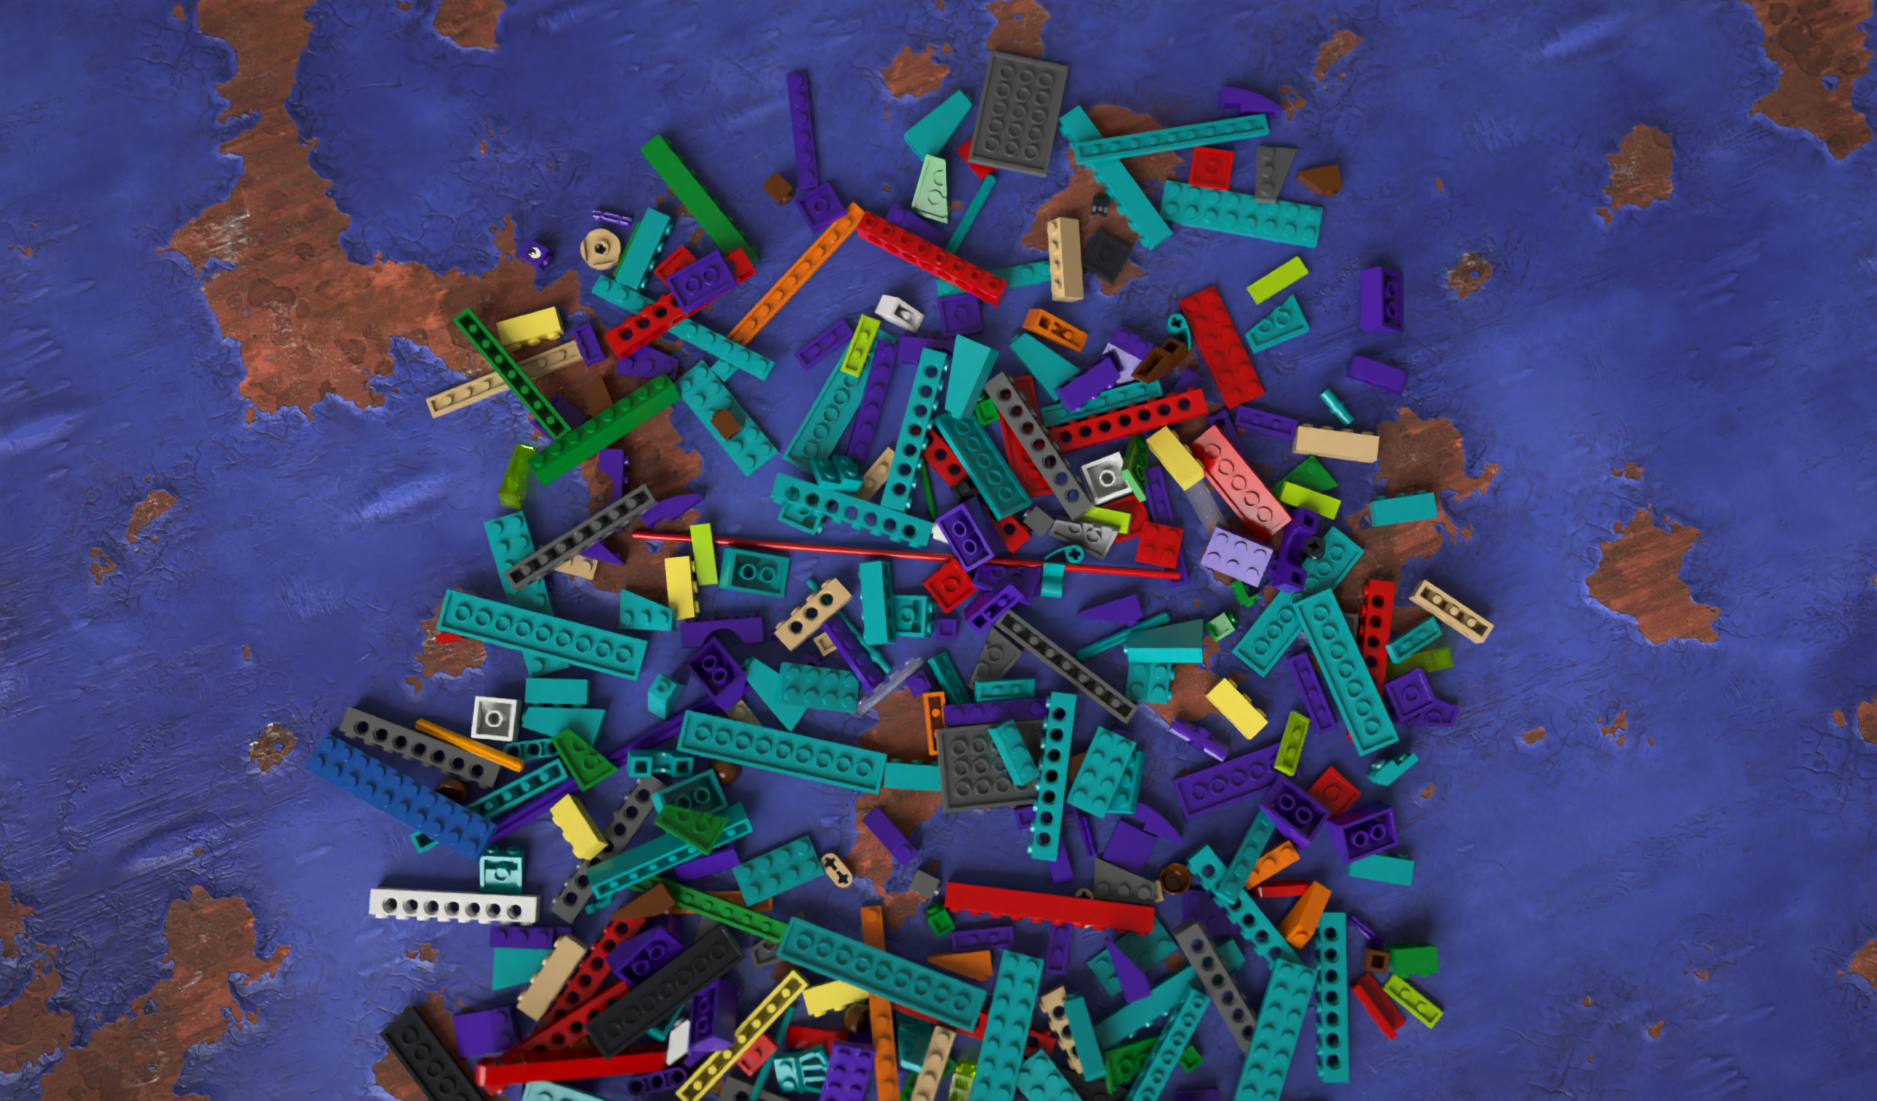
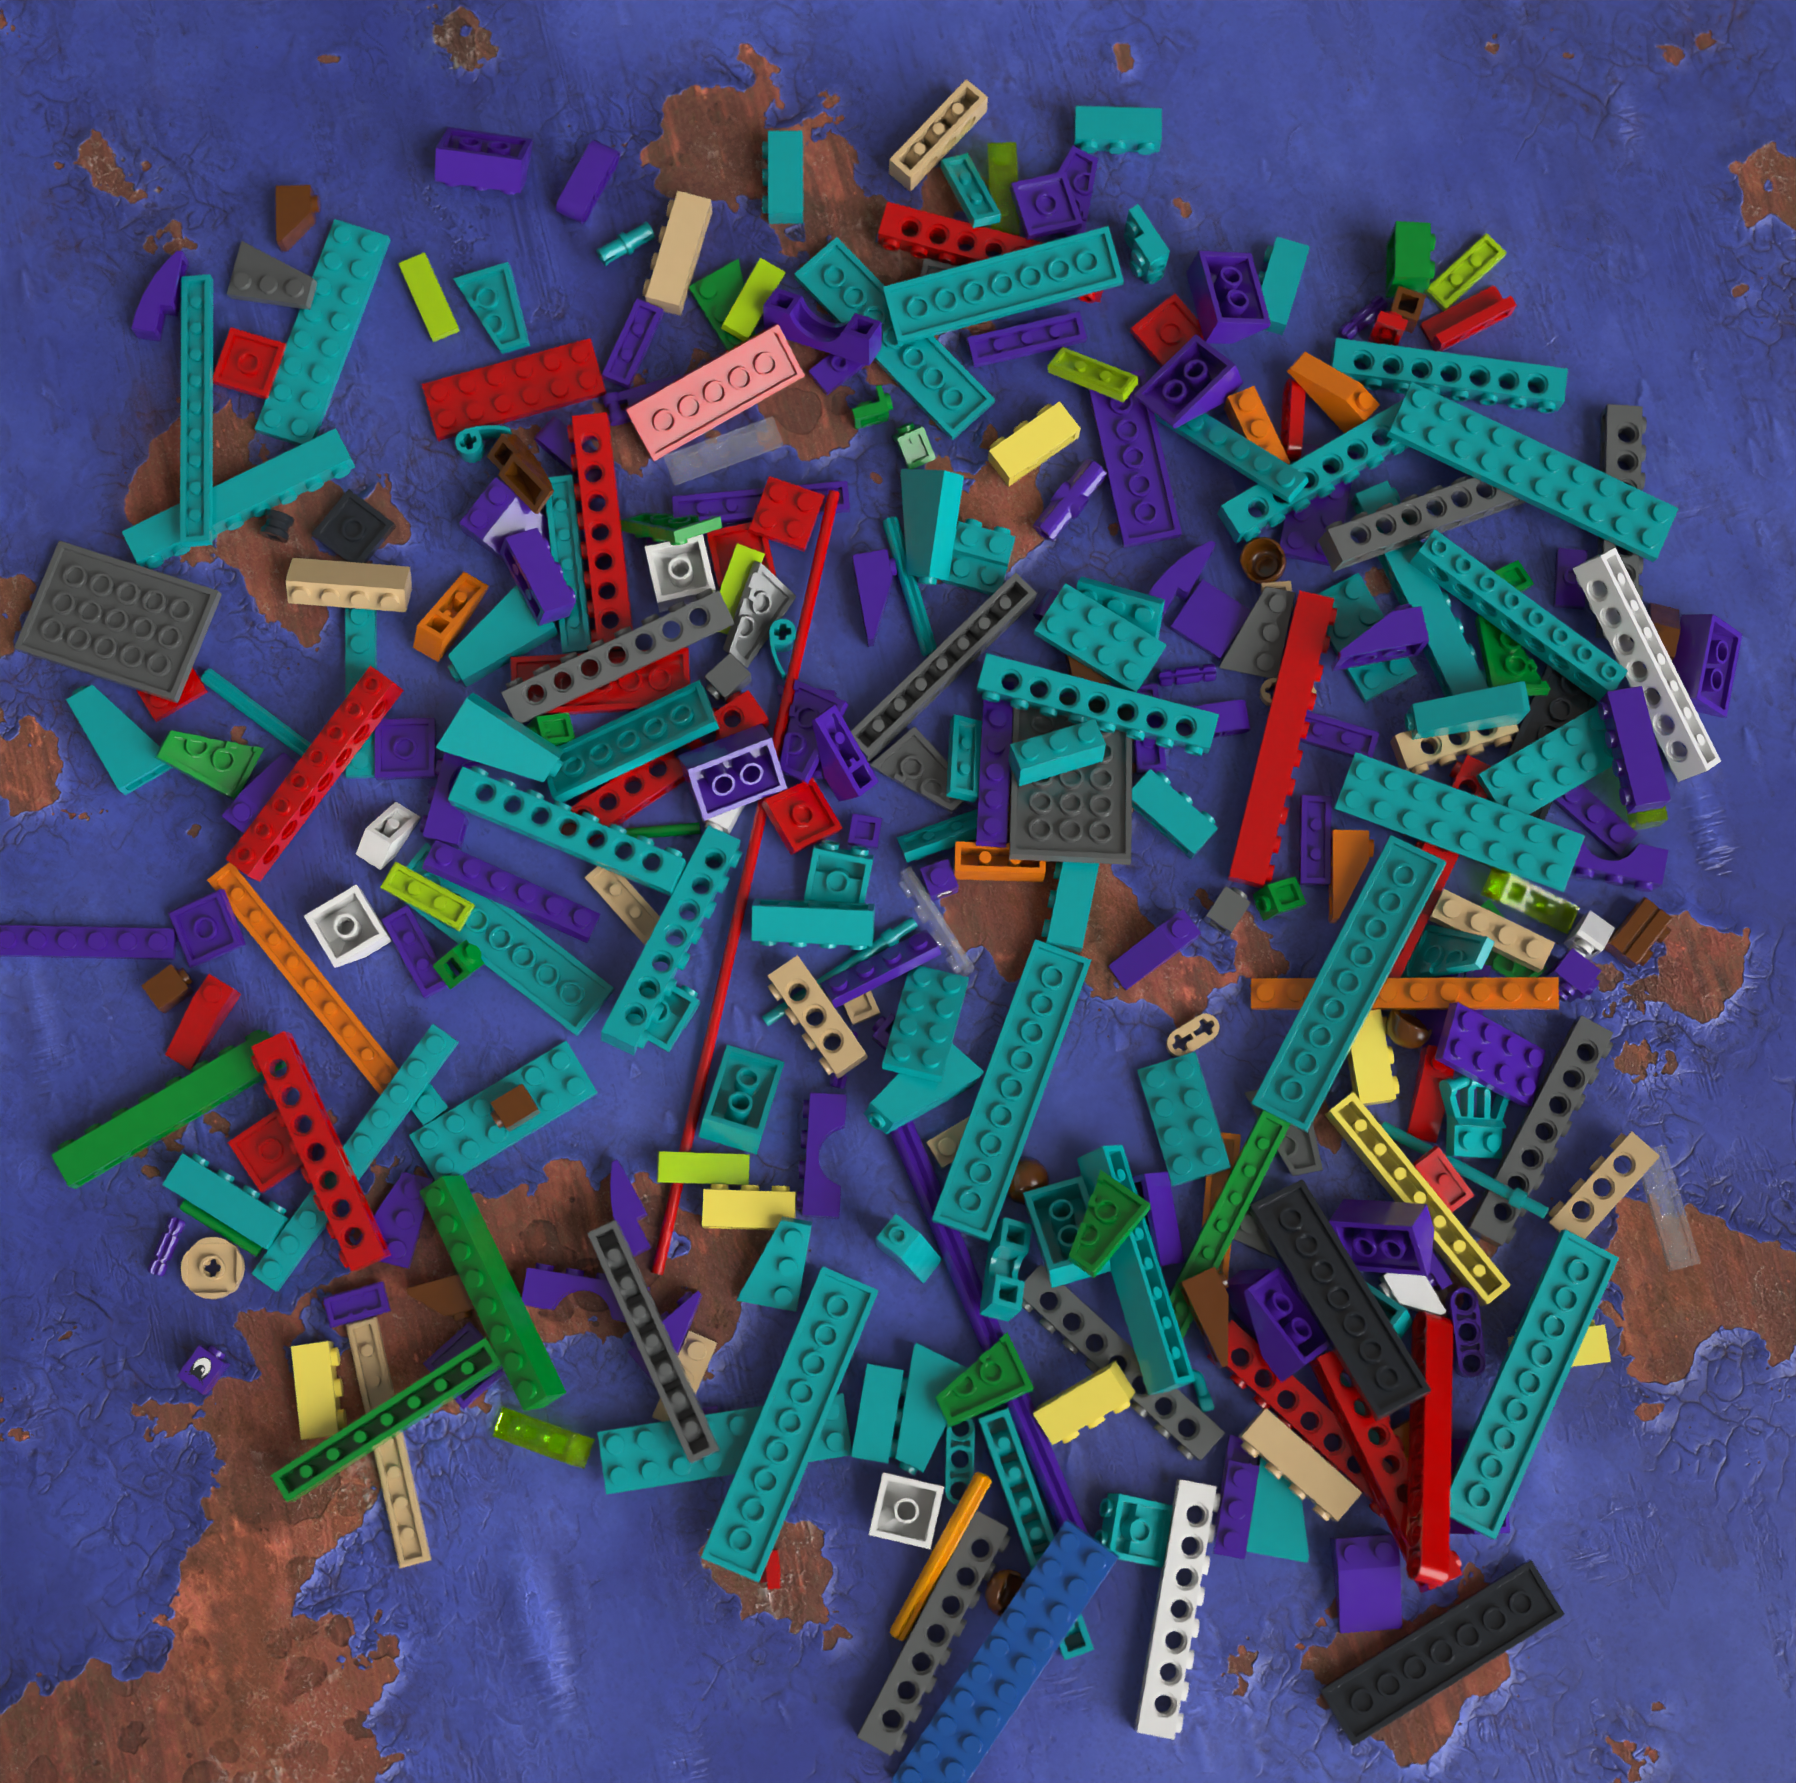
camera: 85 degrees left, 5 degrees down
dark purple tile [665,249,738,314] -> none
dark purple slope [684,636,747,712] -> none
teal plate [809,455,864,495] -> none
black wheel [949,479,973,505] -> none
teal panel [1041,562,1065,598] -> none
light yellow brick [1146,426,1204,491] -> none
brick [1200,522,1274,587] -> none
black wheel [1304,536,1325,560] -> none
none -> red slope [165,974,241,1071]
none -> white slope [304,885,392,968]
none -> green brick [432,939,485,990]
none -> teal brick [1074,106,1162,155]
none -> teal brick [1132,769,1218,859]
none -> red plate [1367,311,1408,346]

